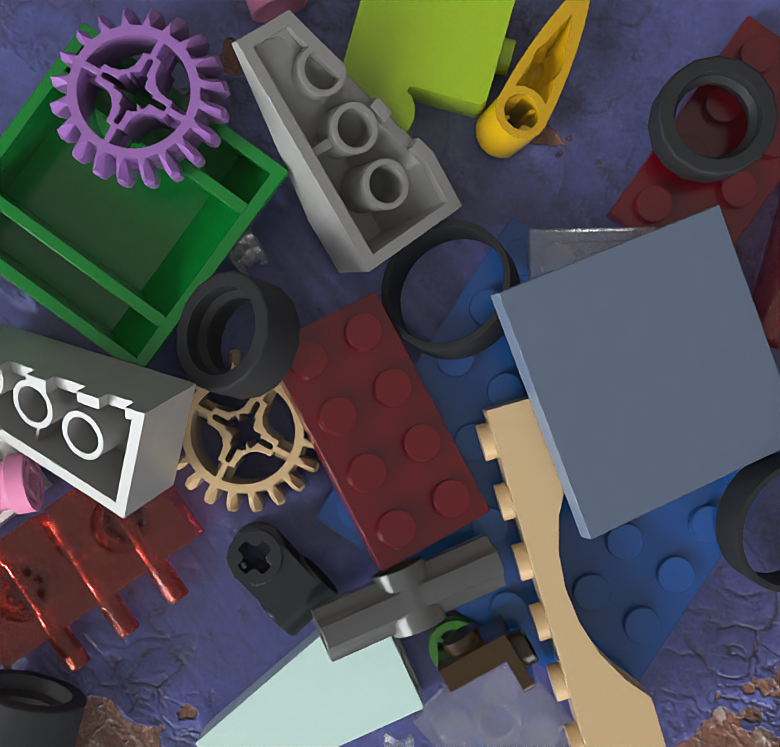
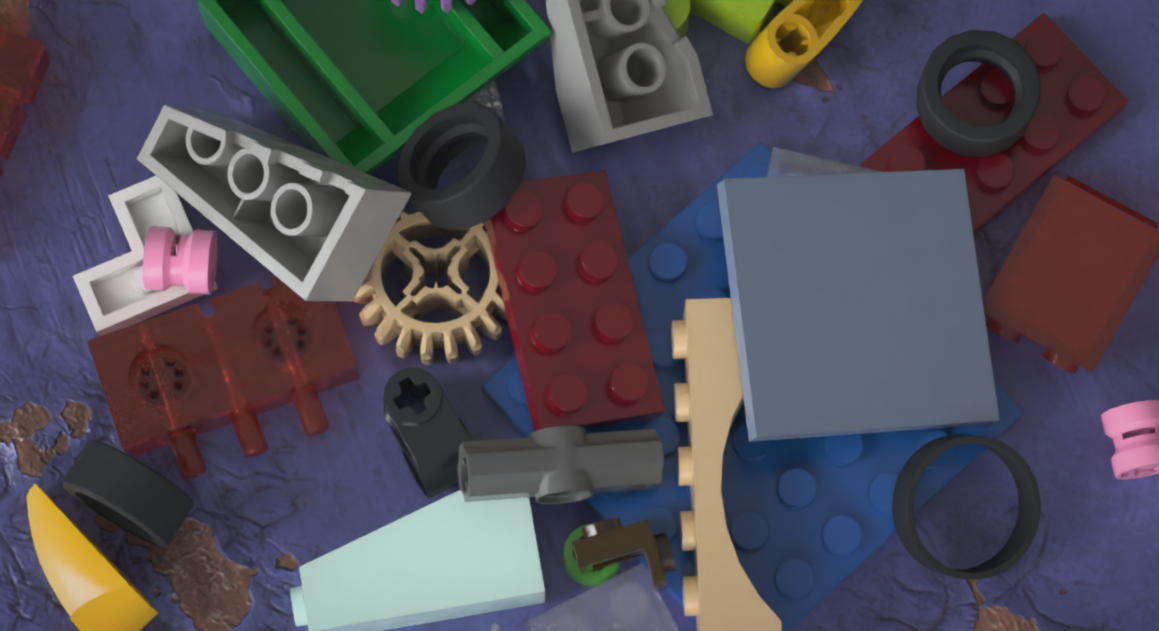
camera: 10 degrees right, 15 degrees down
black tyre [381,220,520,360] -> none

